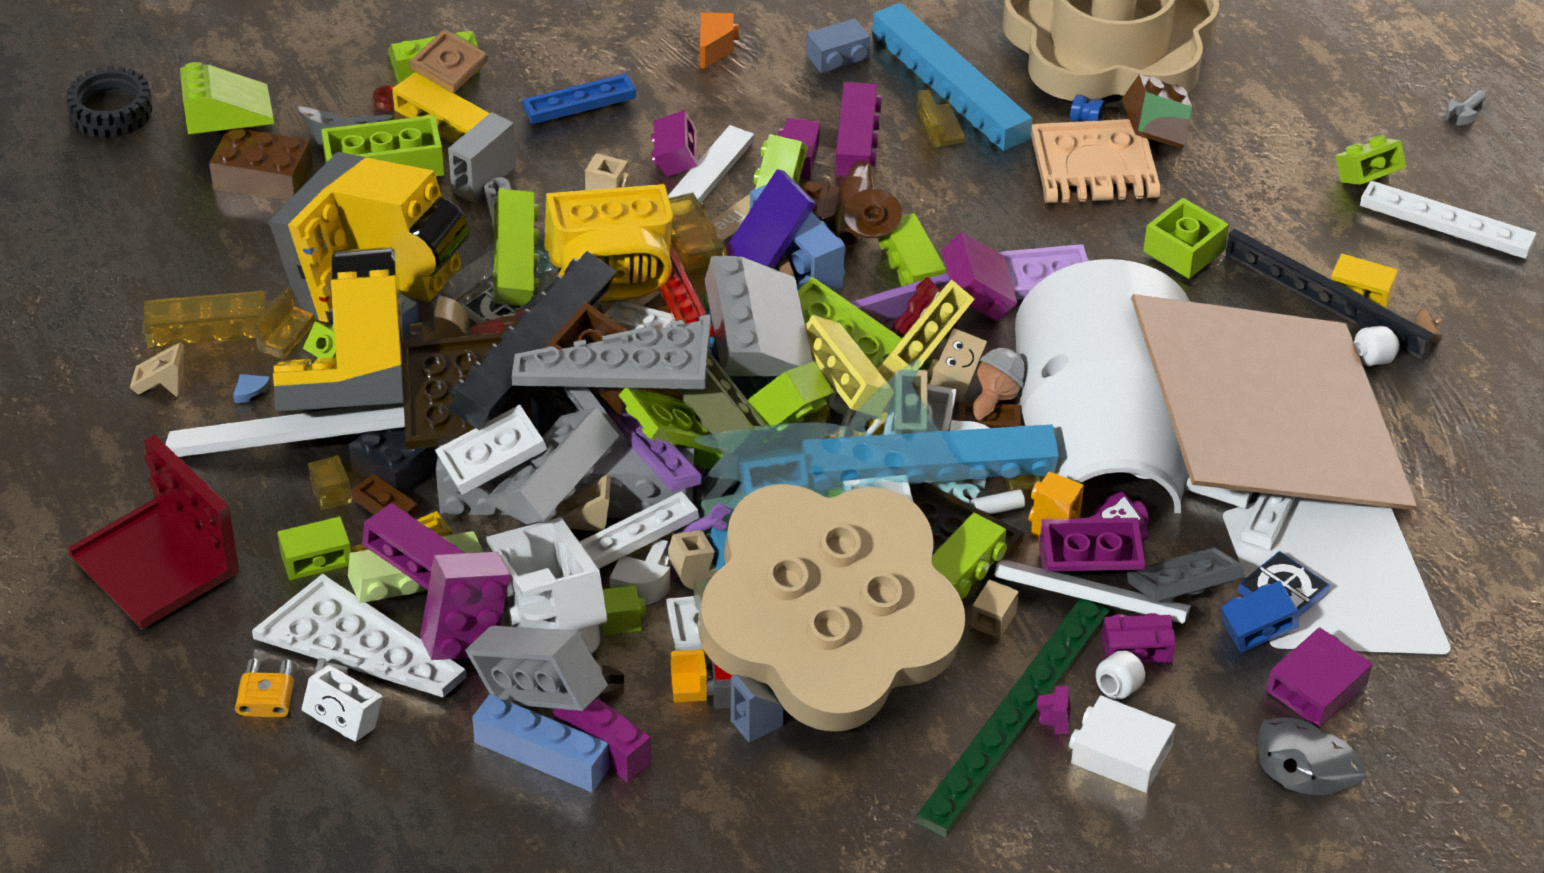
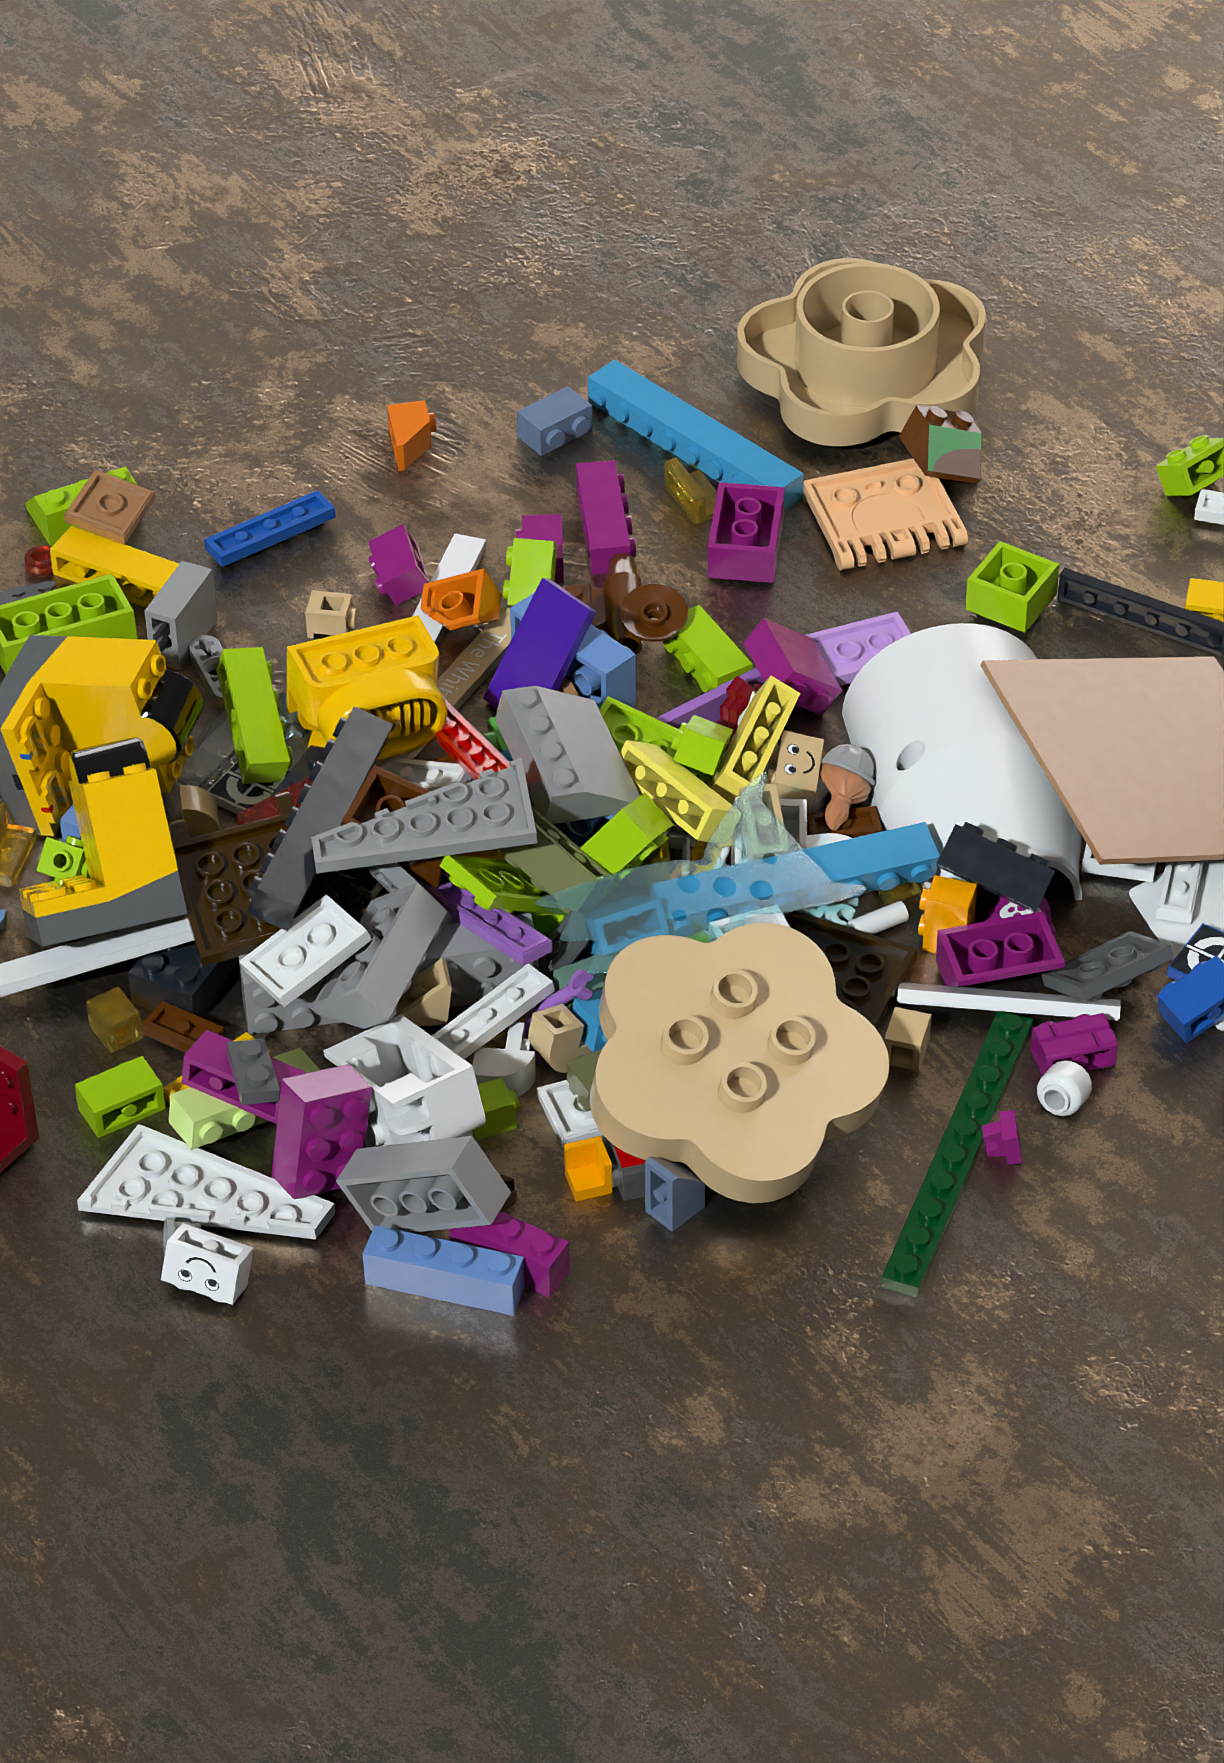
camera: 10 degrees left, 0 degrees up
light orange piece [235,659,294,717] -> none
clear yellow brick [668,192,726,277] -> none
lime brick [931,513,1007,599] -> none
white brick [1069,695,1176,793] -> none
blue wheel [1070,94,1105,122] -> none
none -> dark grey plate [226,1039,280,1105]
none -> orange slope [420,568,502,630]
none -> lime brick [671,715,733,776]
none -> magenta brick [708,482,785,583]
none -> black brick [936,822,1055,913]

